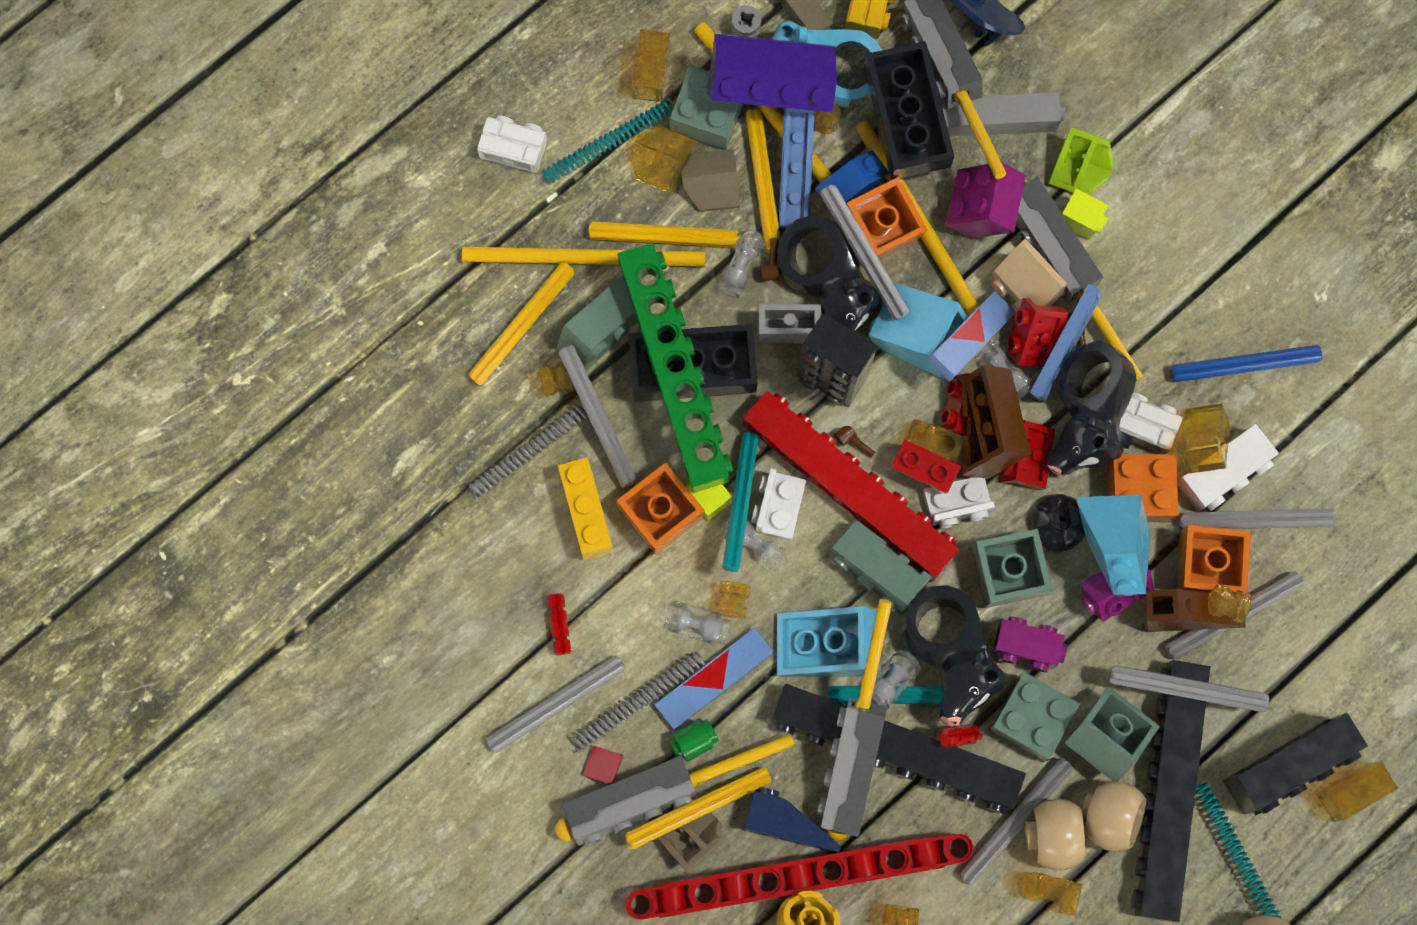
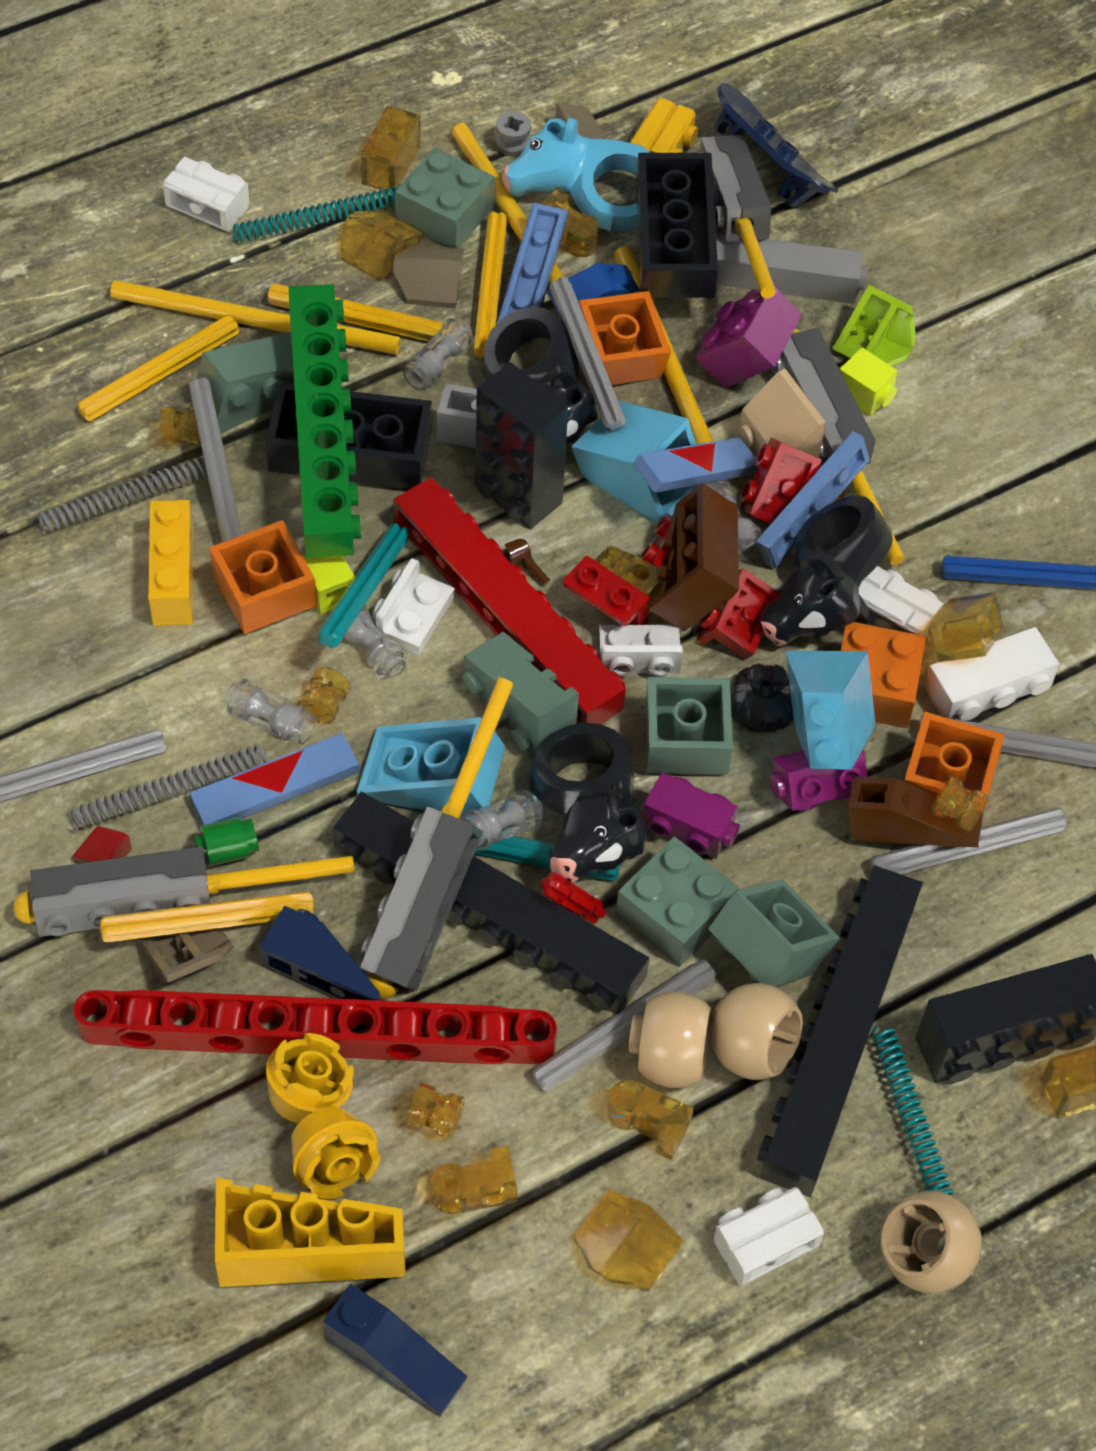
camera: 10 degrees right, 20 degrees down
red axle [547,593,571,656] -> none
dark purple slope [707,33,837,113] -> none
reddish brown hand [760,238,779,281] -> none
light grey axle [1109,665,1269,712] -> none

